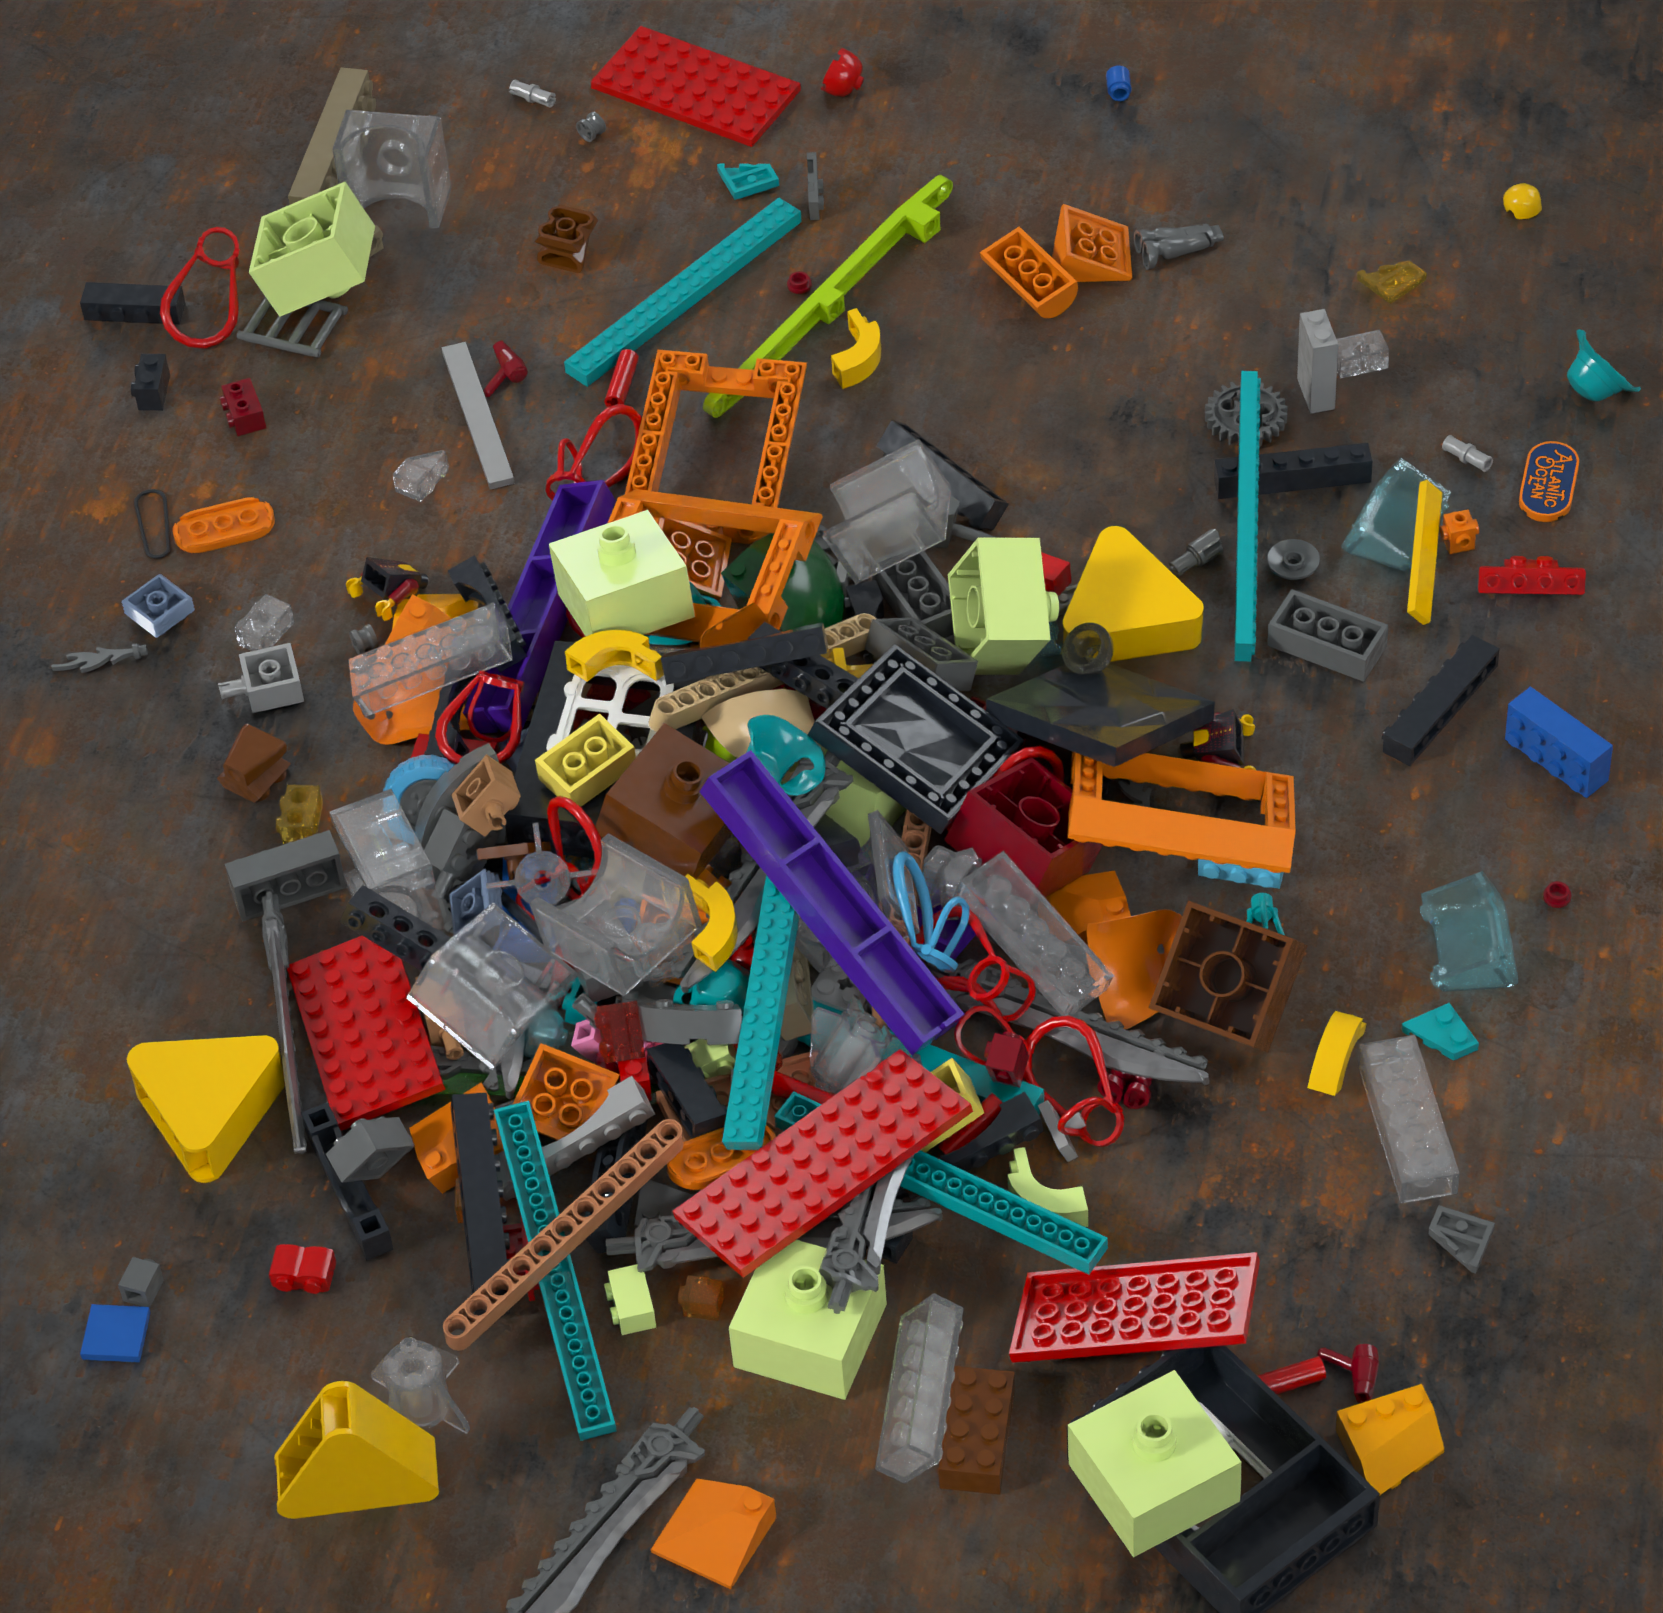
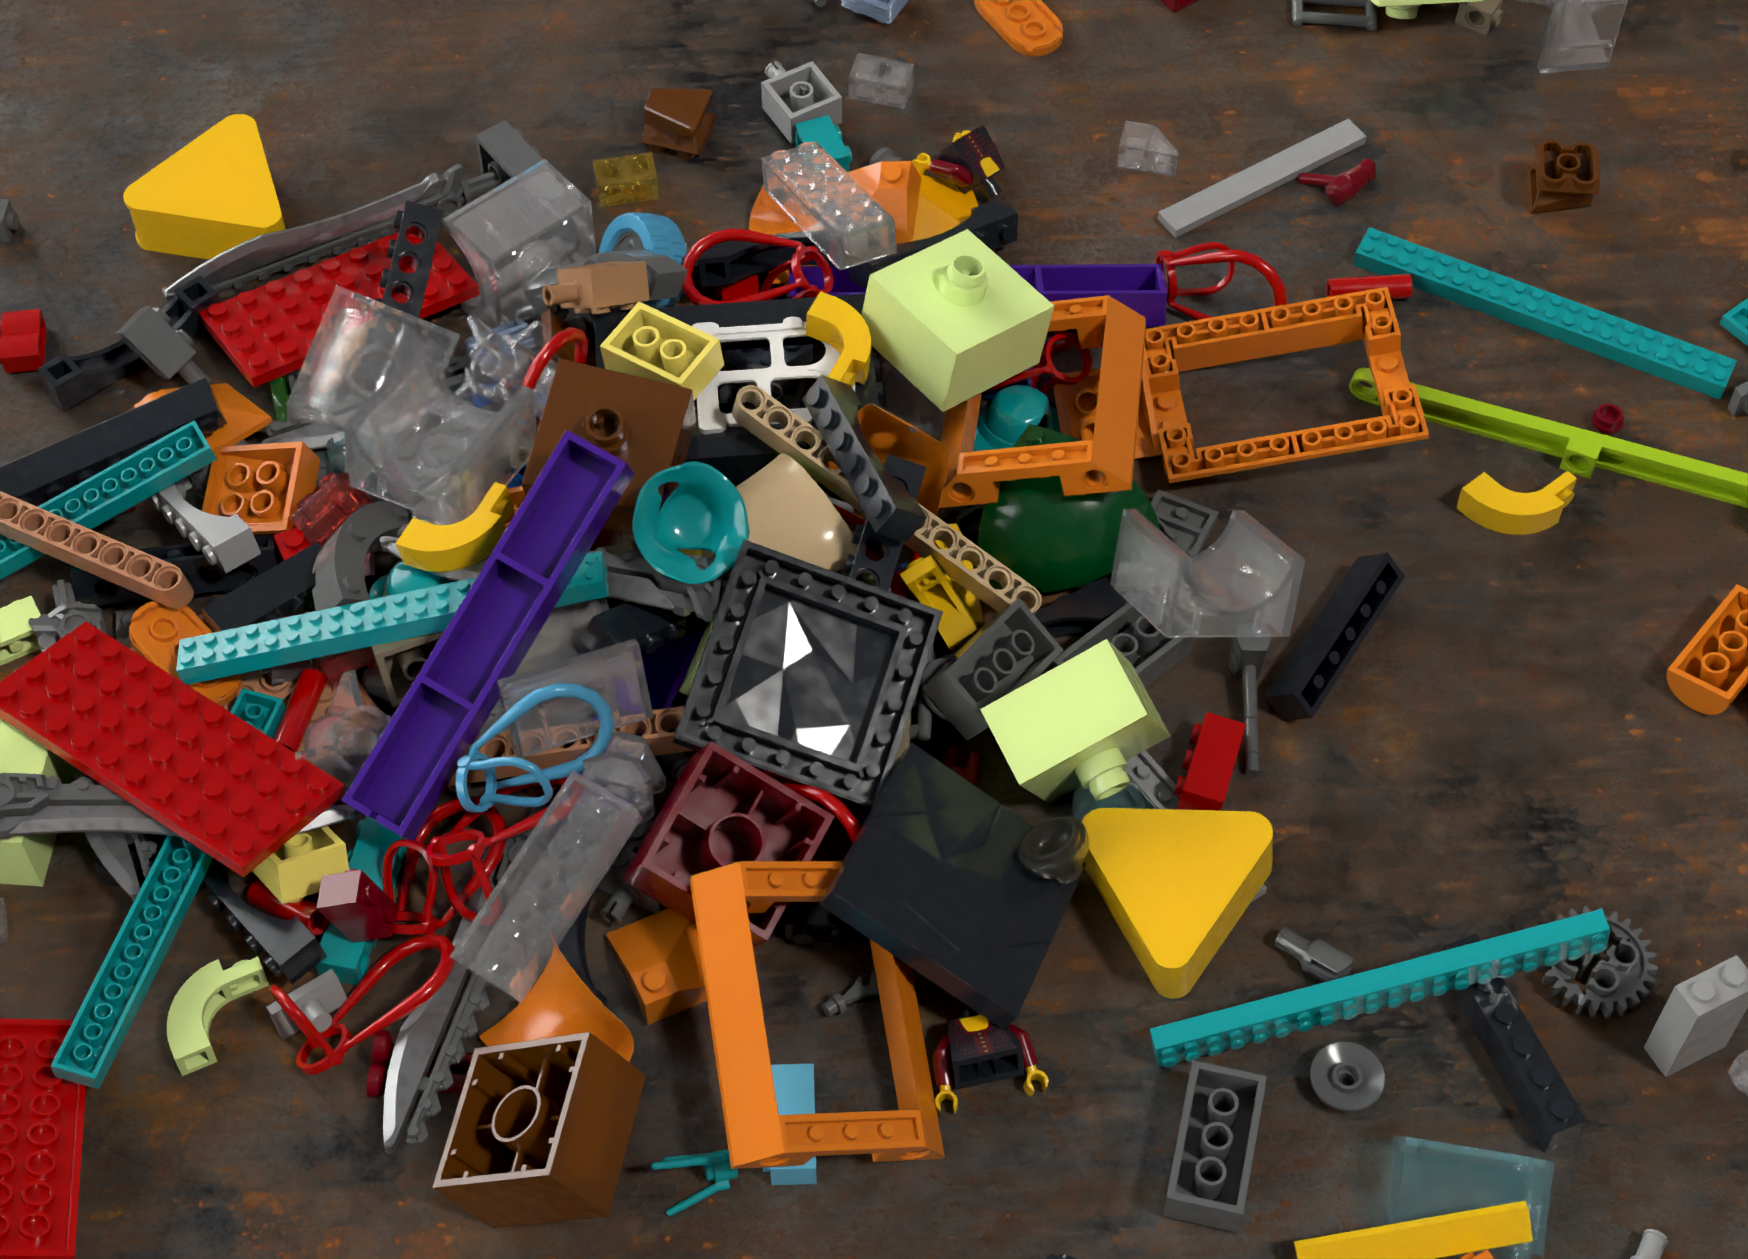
camera: 70 degrees right, 5 degrees up
none -> teal brick [795,115,853,180]

